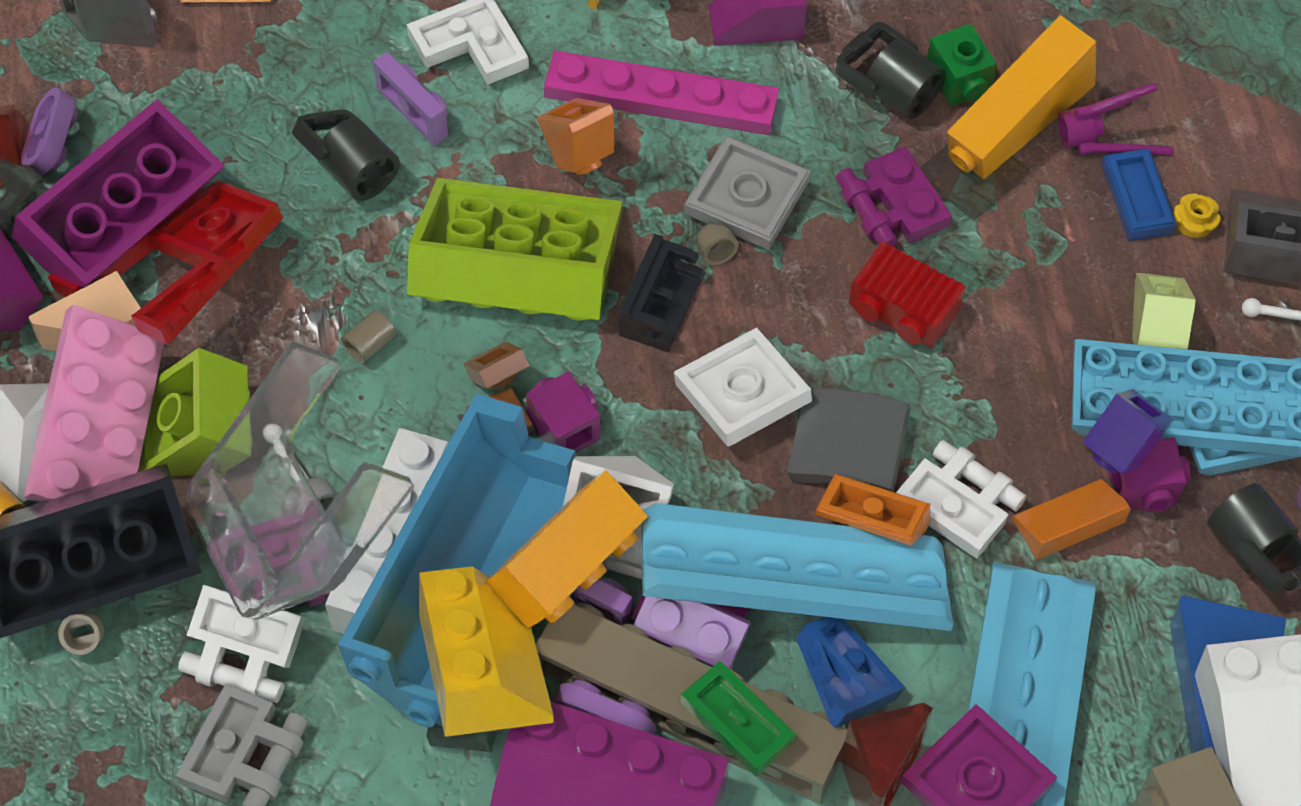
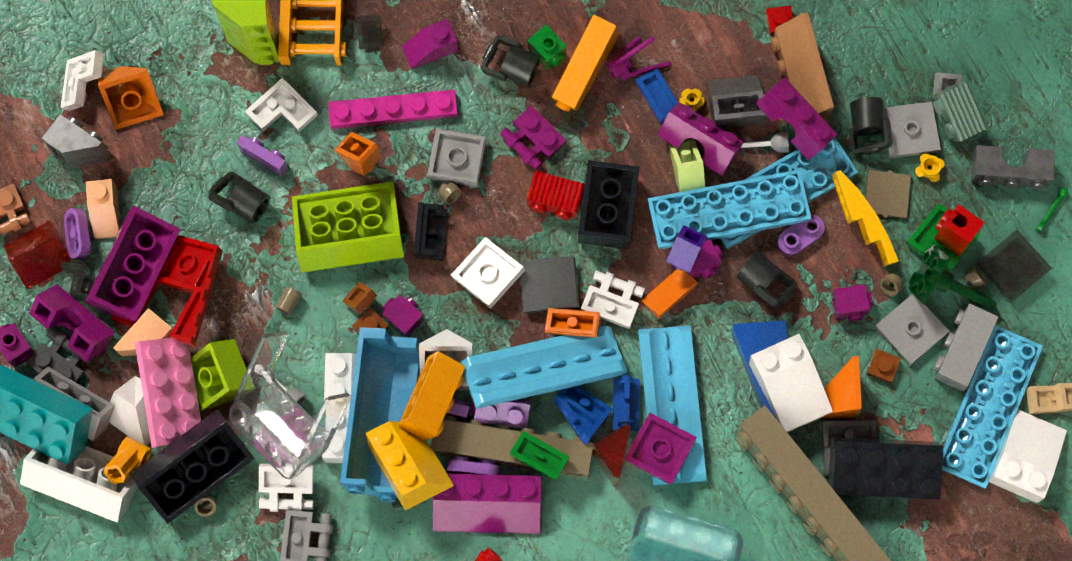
camera: 15 degrees left, 15 degrees up
none -> light nougat slope [86,179,120,240]
none -> black brick [578,160,640,249]
none -> blue hinge [613,375,640,431]
none -> magenta arch [657,102,744,176]

